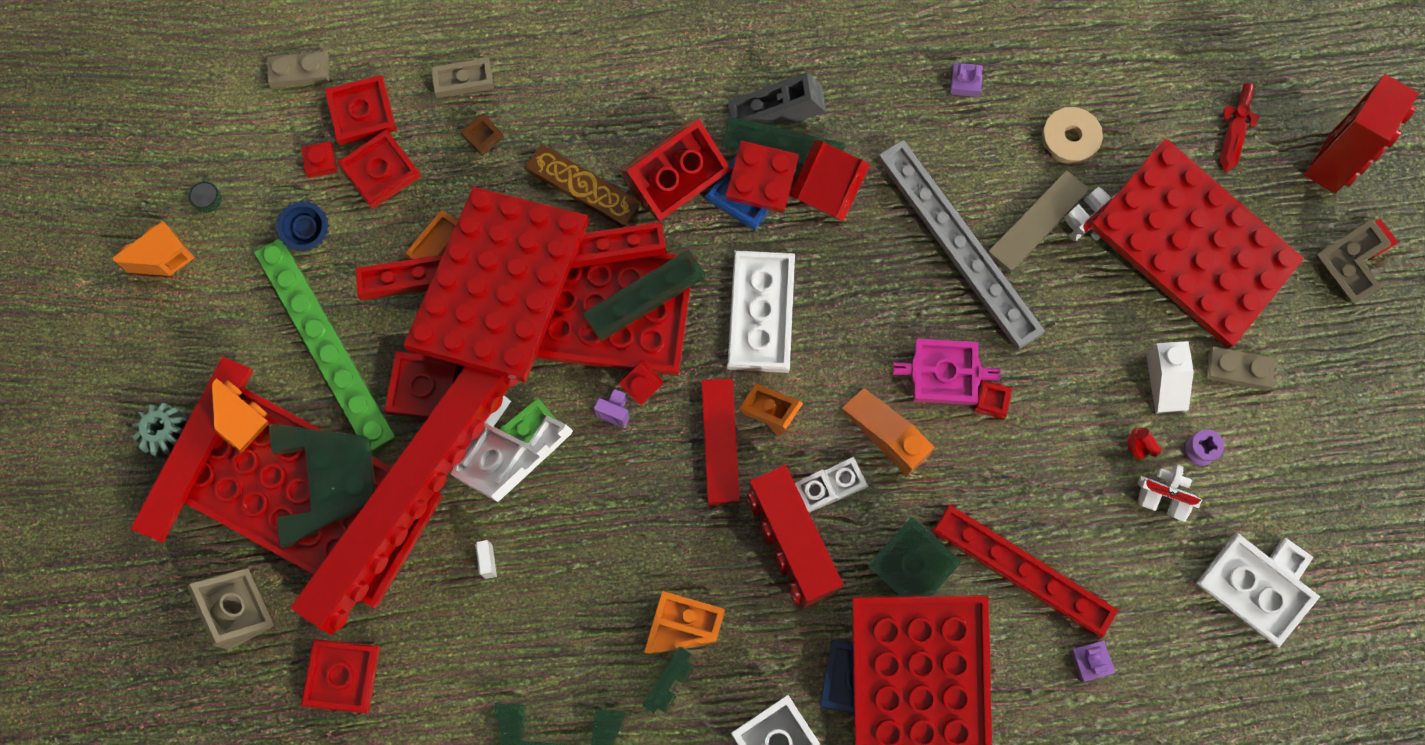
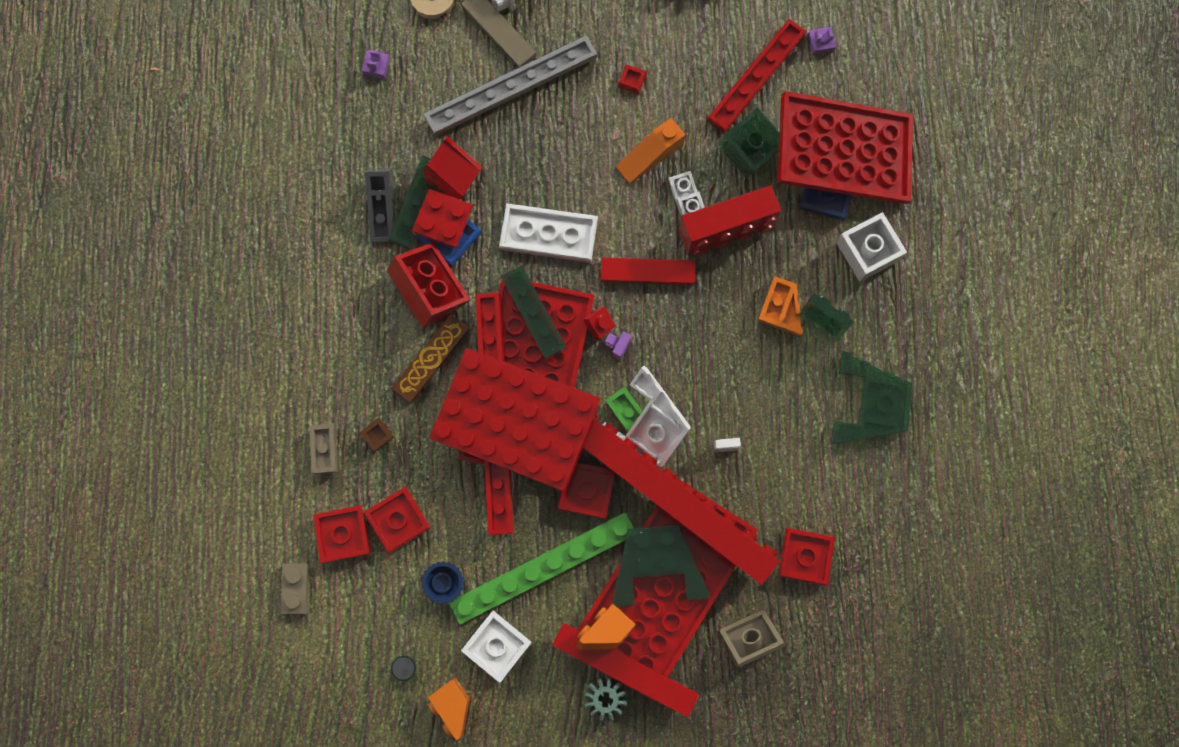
camera: 85 degrees left, 5 degrees up
red plate [301,141,338,179] -> none
orange tile [404,209,458,260] -> none
orange slope [739,384,803,436] -> none
dark pink plate [892,339,1001,405] -> none
none -> white plate [461,611,532,683]

